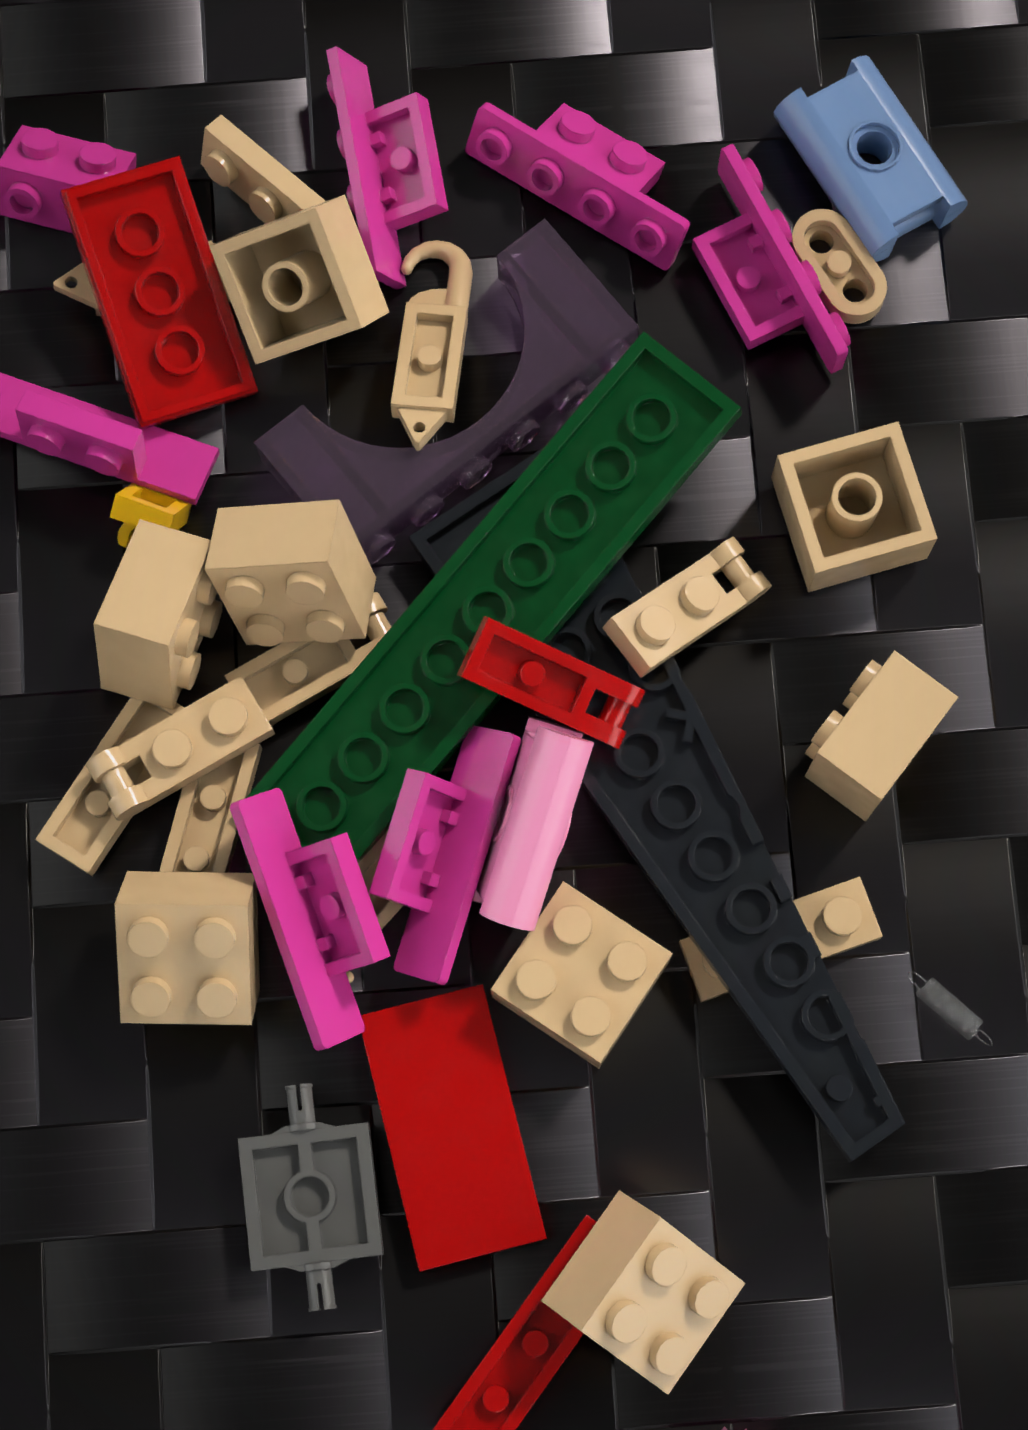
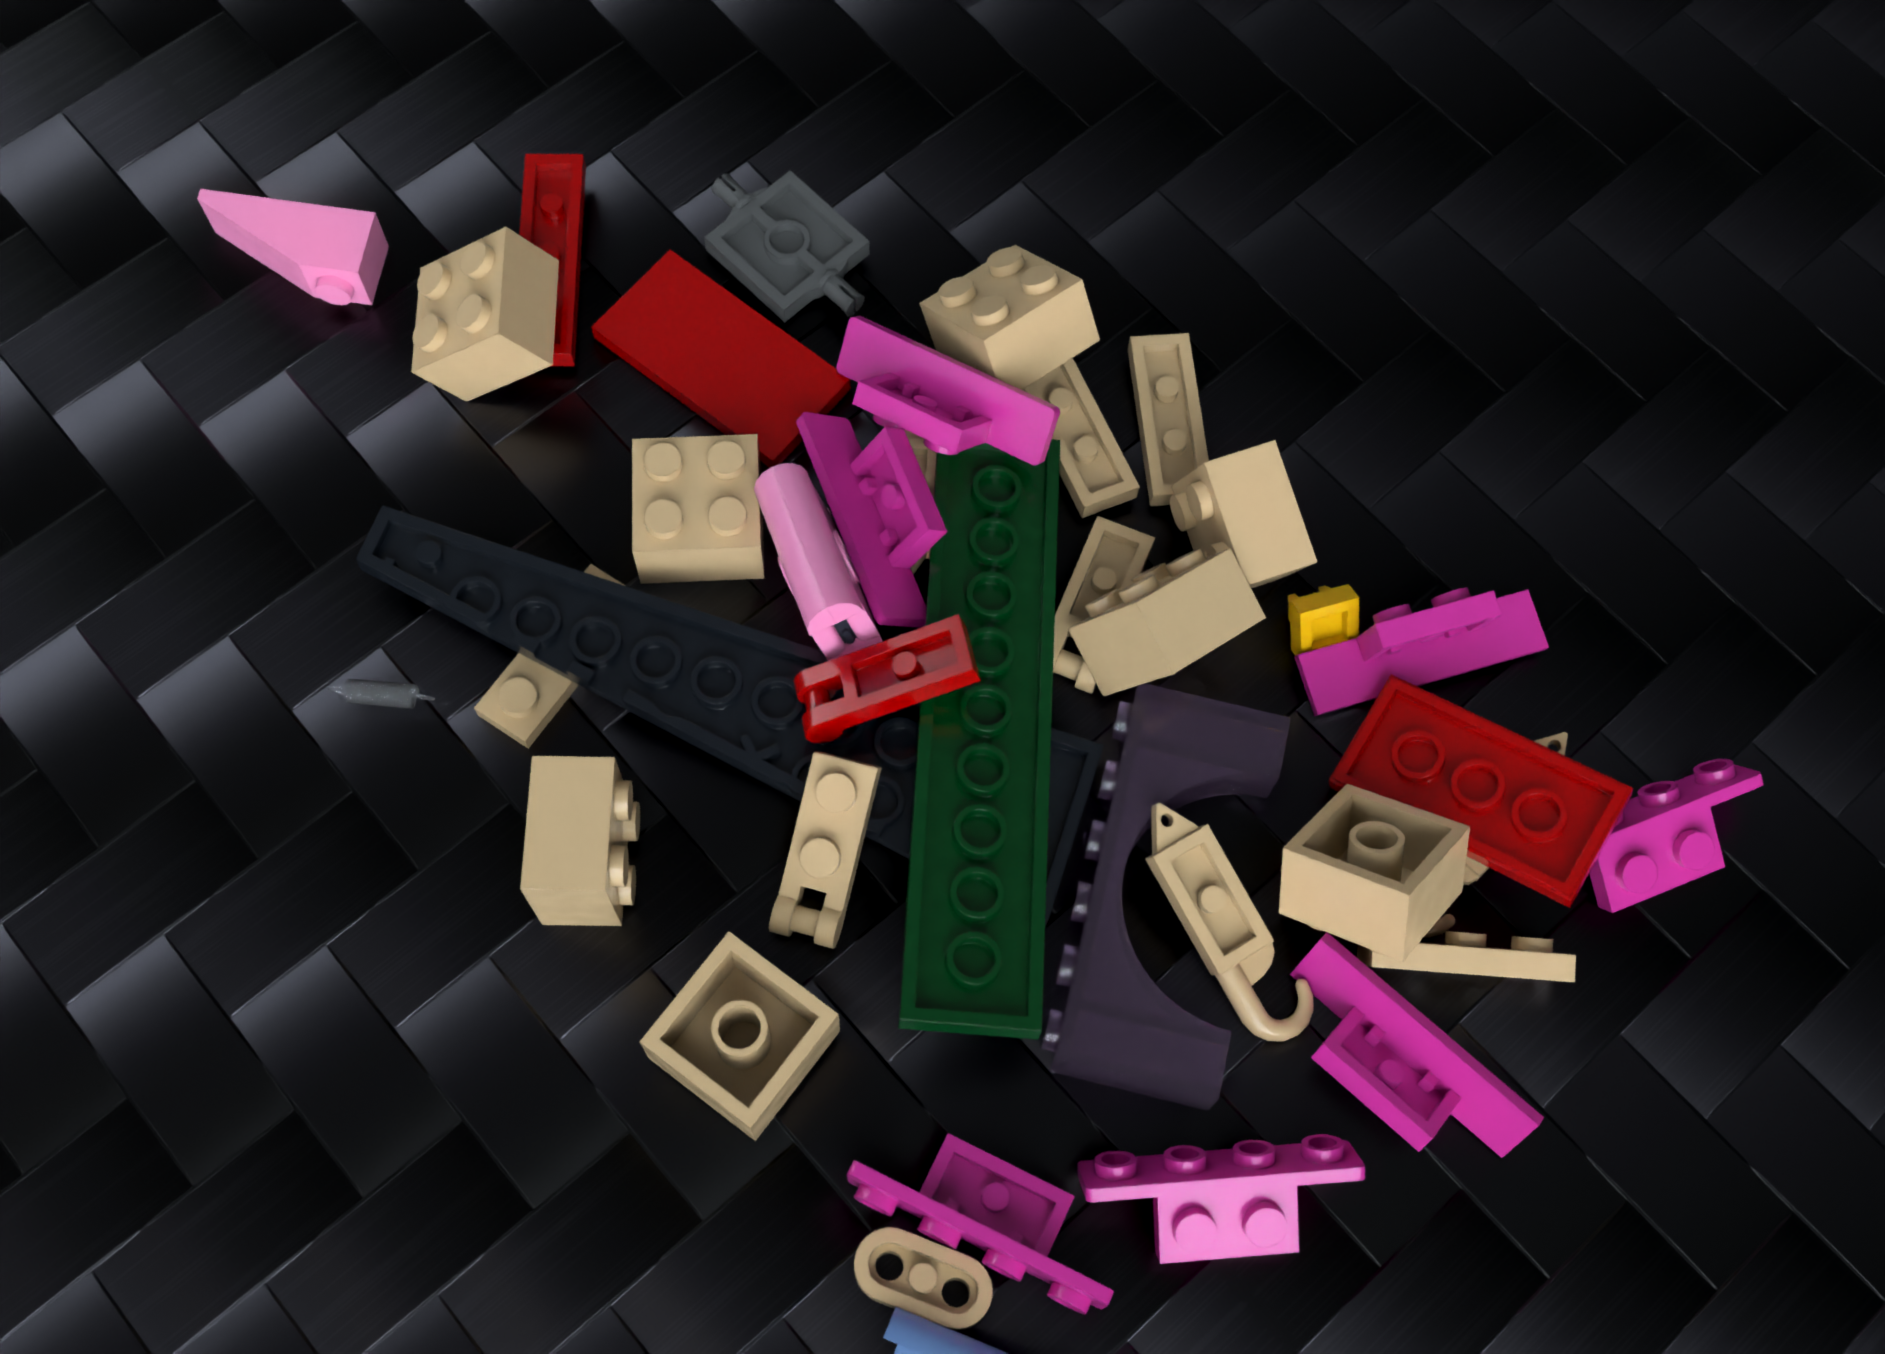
camera: 135 degrees right, 10 degrees down
tan plate [86,675,275,821] -> none

